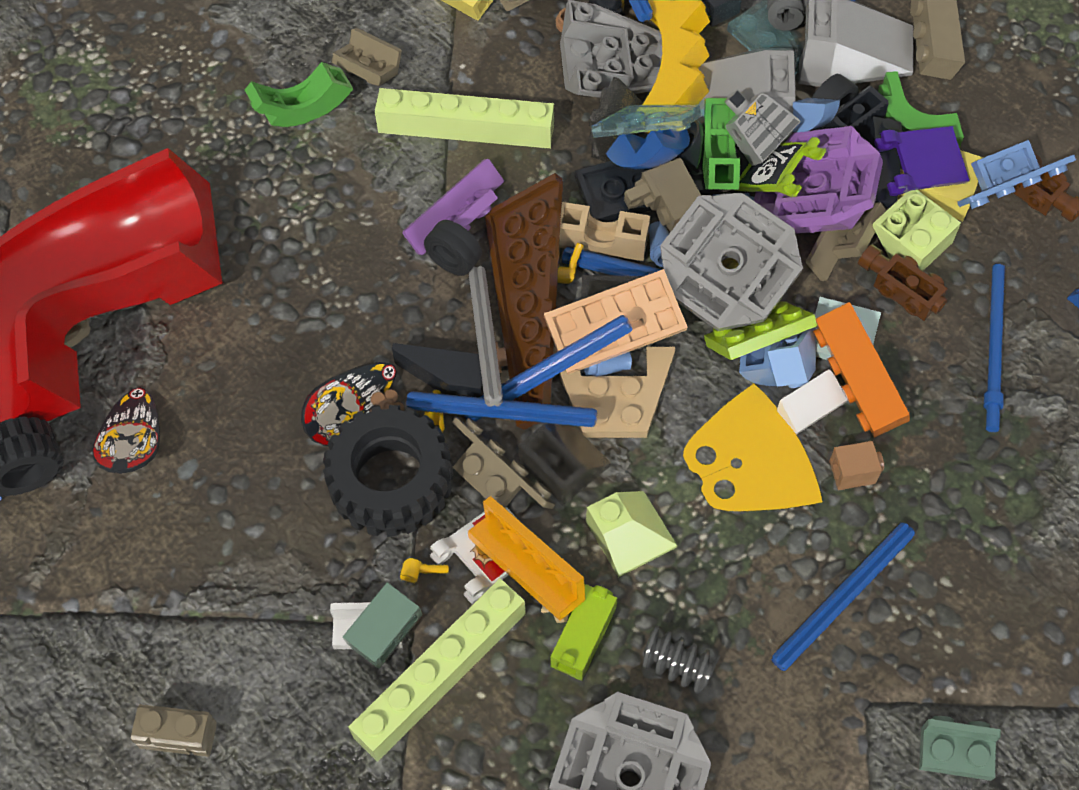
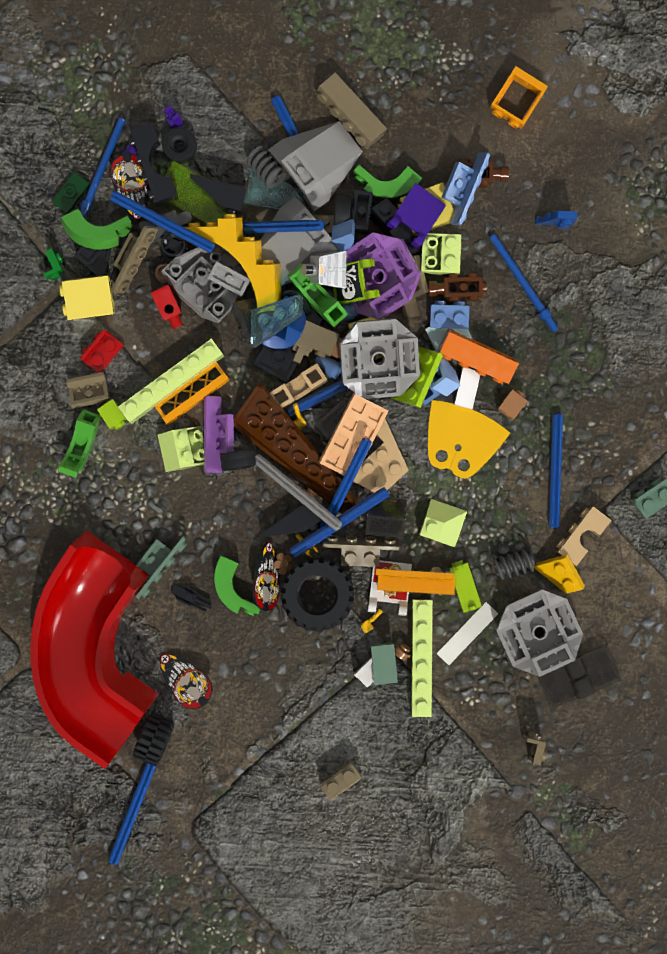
camera: 45 degrees left, 25 degrees up
none -> red bracket [80,329,124,373]
none -> lime brick [97,399,127,430]
none -> sand green bracket [136,536,187,599]
none -> red torso [151,285,183,329]
none -> light orange fence [155,362,230,425]
none -> yellowish green slope [158,426,204,472]
none -> black piece [171,585,212,611]
none -> light grey plate [208,261,250,297]
none -> bright green arch [214,555,260,616]
none -> blue axle [243,219,324,233]
none -> medium nougat plate [394,643,412,660]
none -> medium blue bracket [430,301,469,329]
none -> white sticker [437,602,498,665]
none -> yellow wing [534,554,585,594]
none -> tan arch [556,506,611,566]

